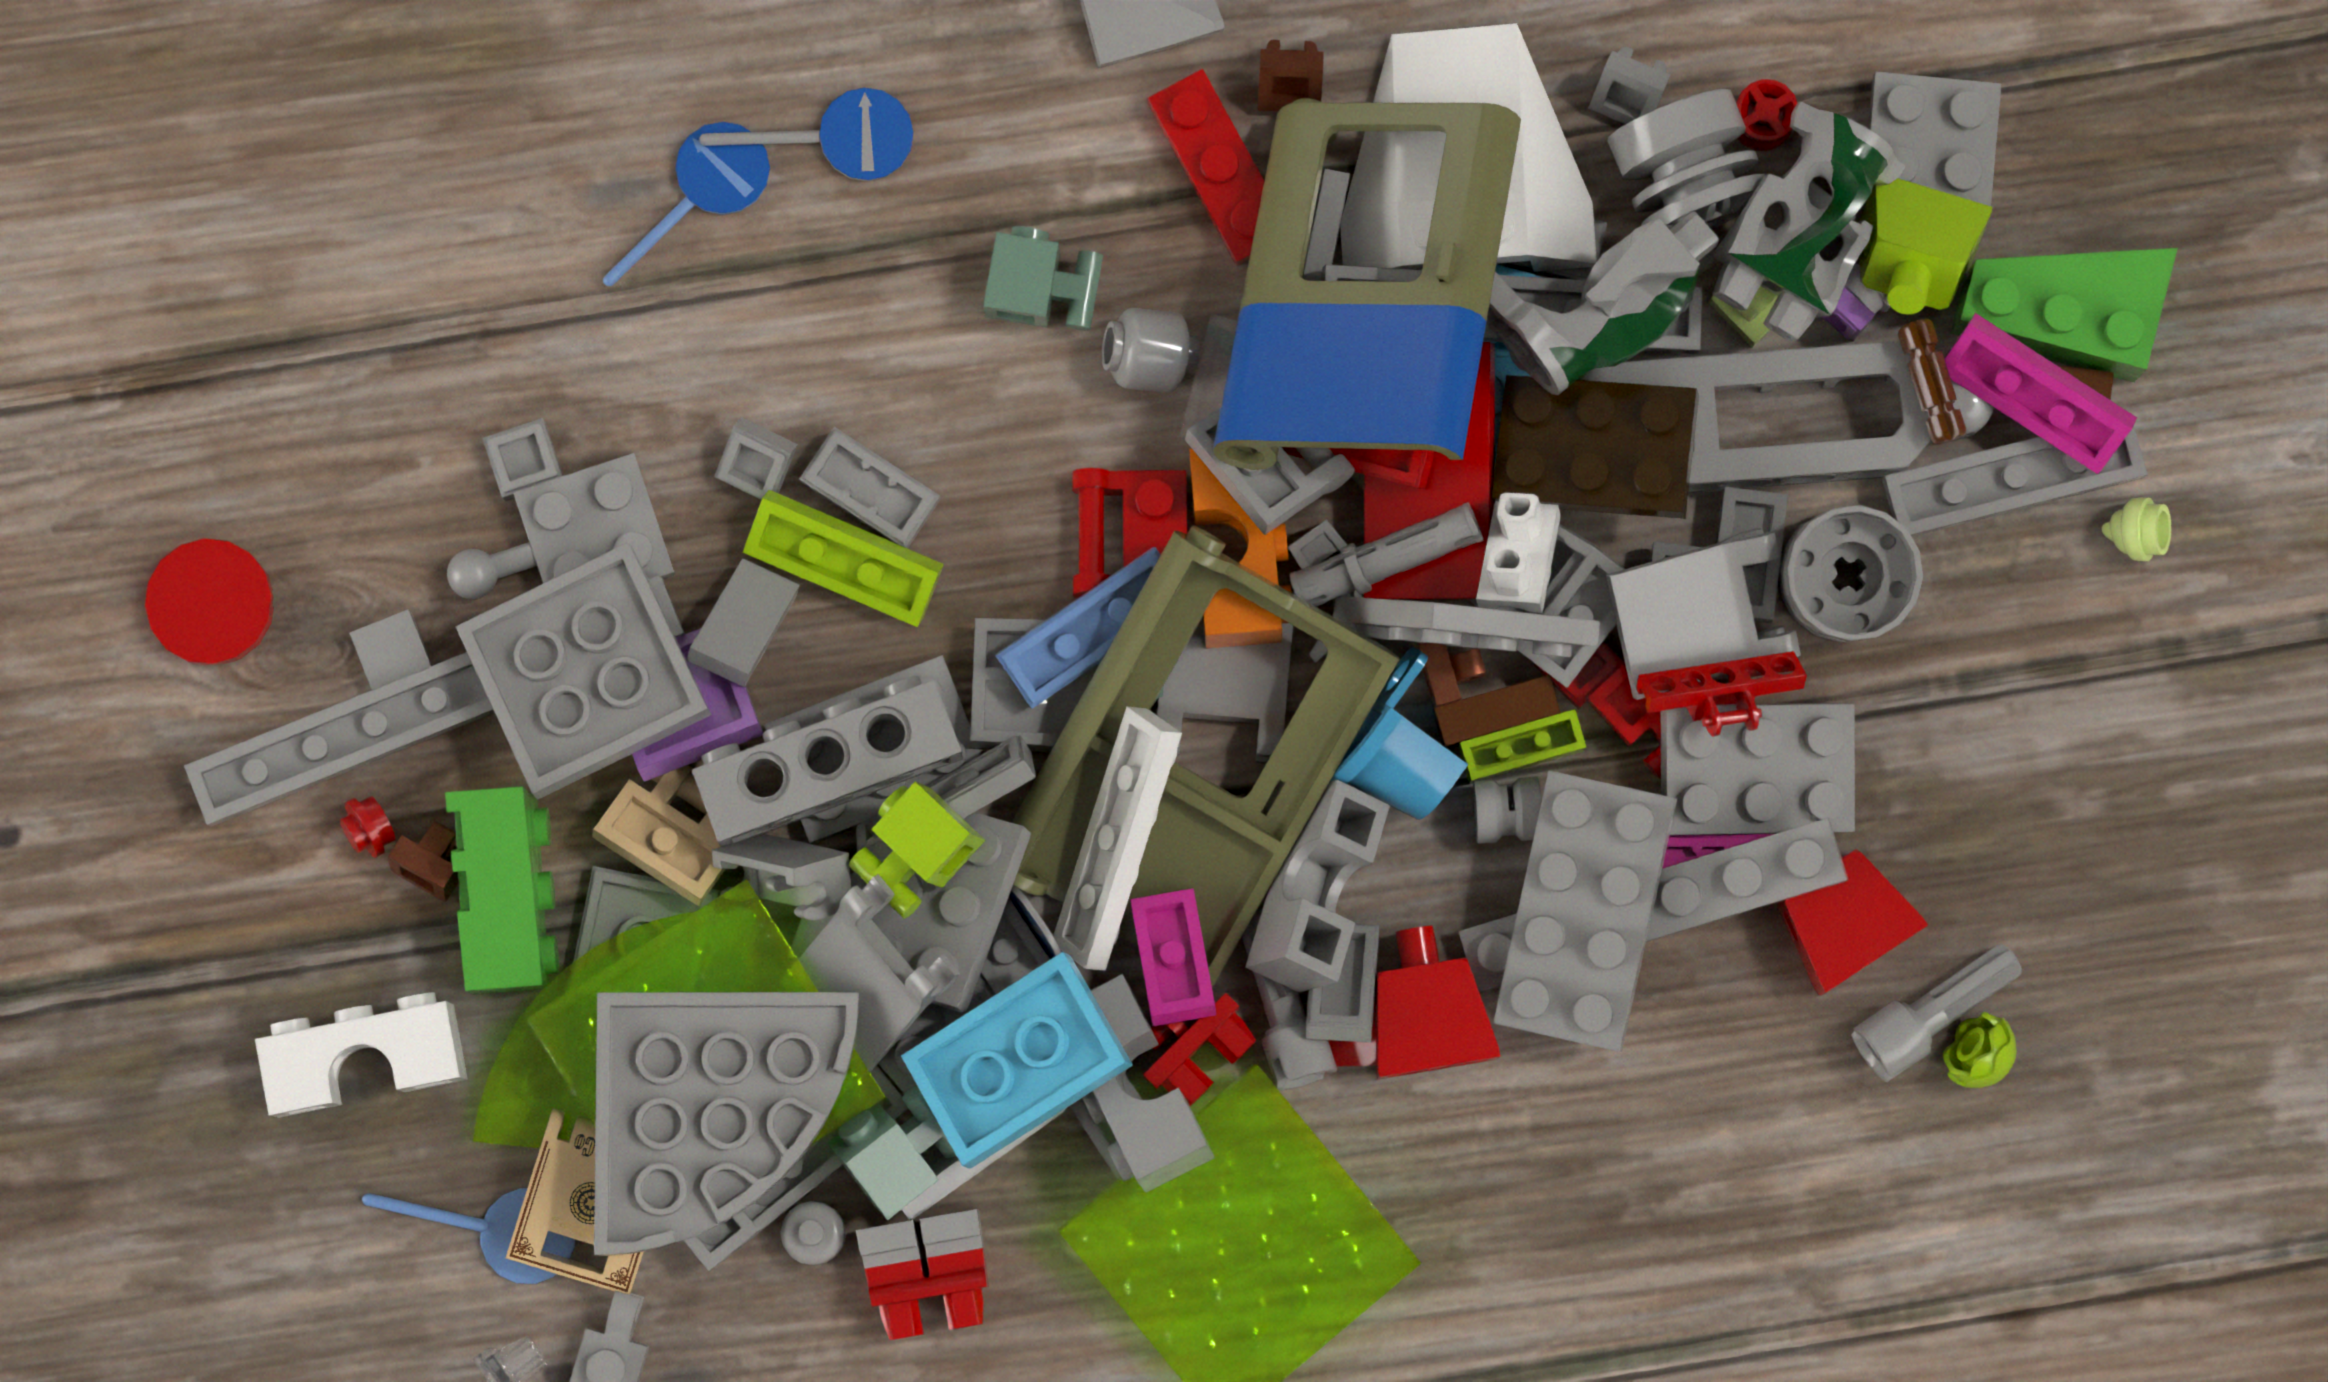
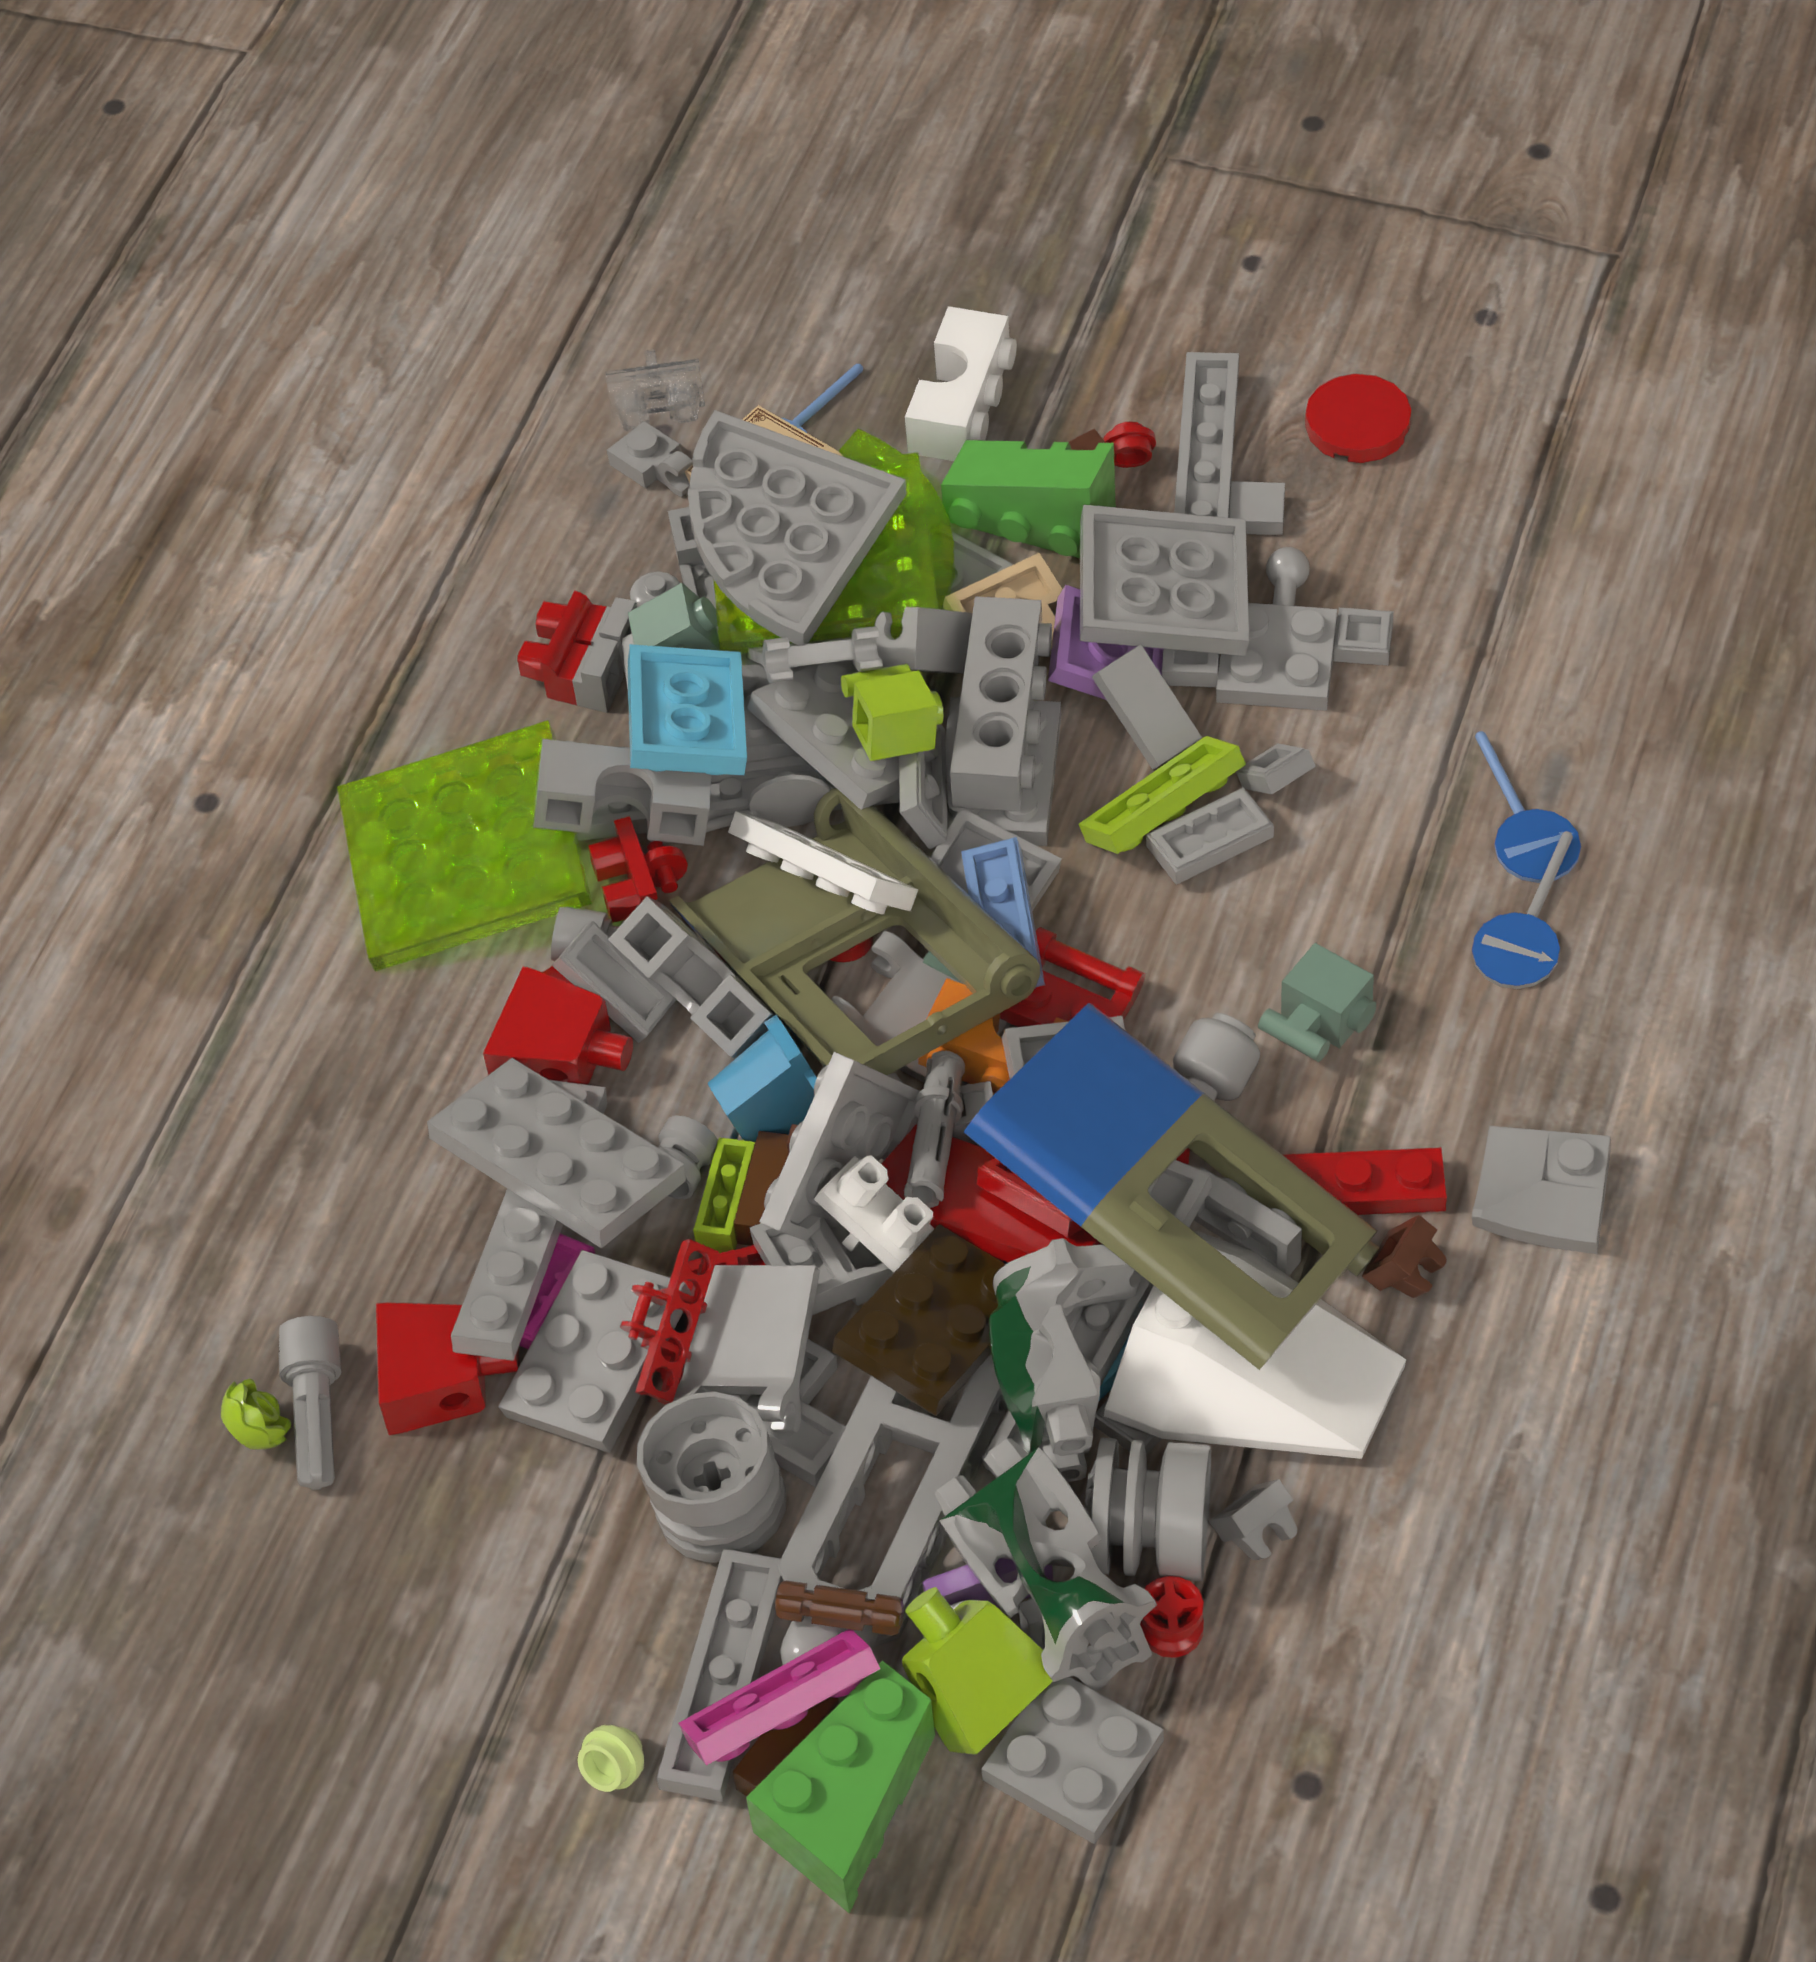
camera: 120 degrees right, 30 degrees down
dark pink plate [1130,888,1216,1026] -> none

